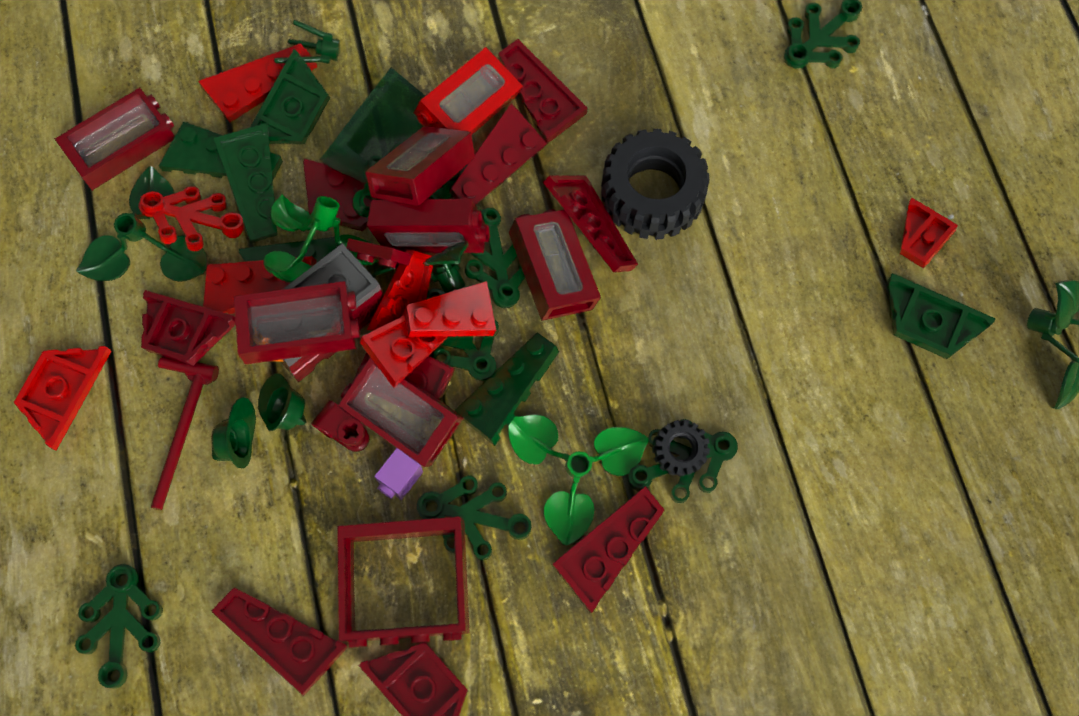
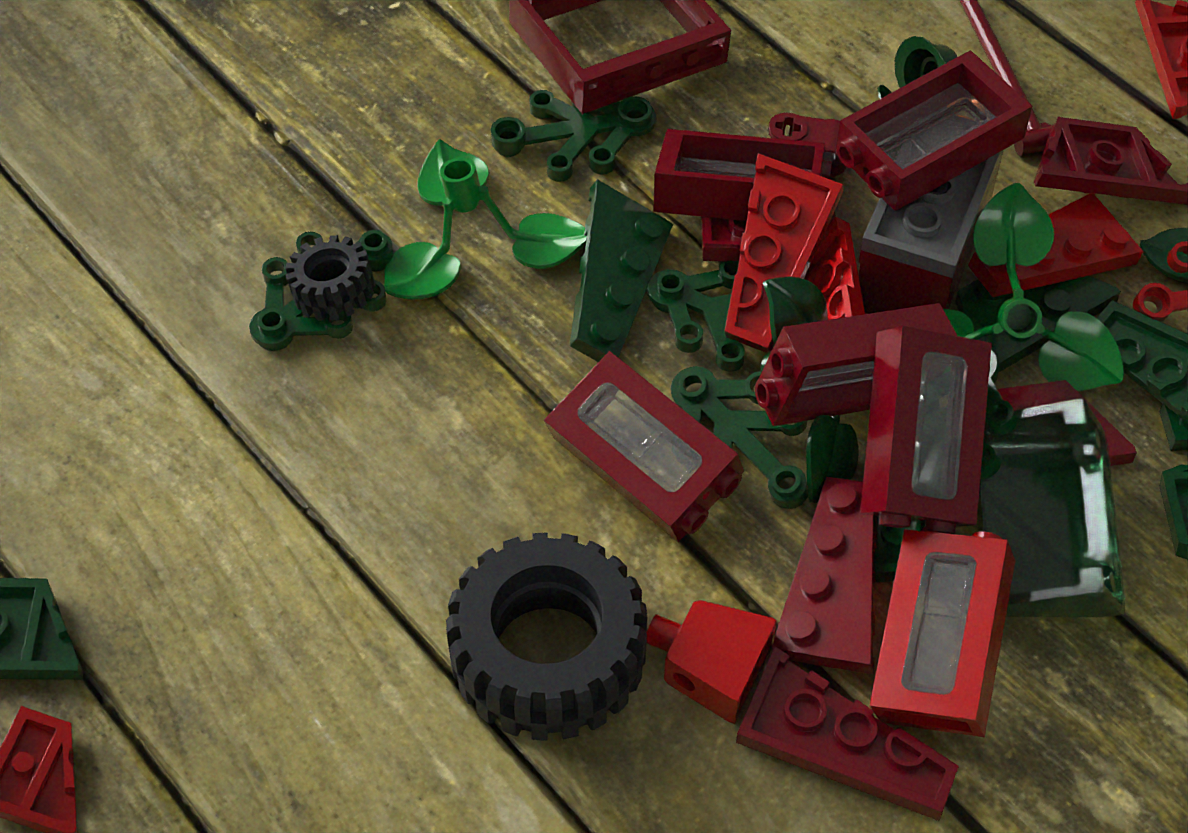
camera: 155 degrees right, 15 degrees down
dark red wing [346,238,411,268] -> none
medium lavender brick [374,448,423,501] -> none
red wing [404,281,496,337] -> none
dark red wing [543,175,638,273] -> none
dark red wing [551,486,665,613] -> none
none -> red torso [647,600,777,724]

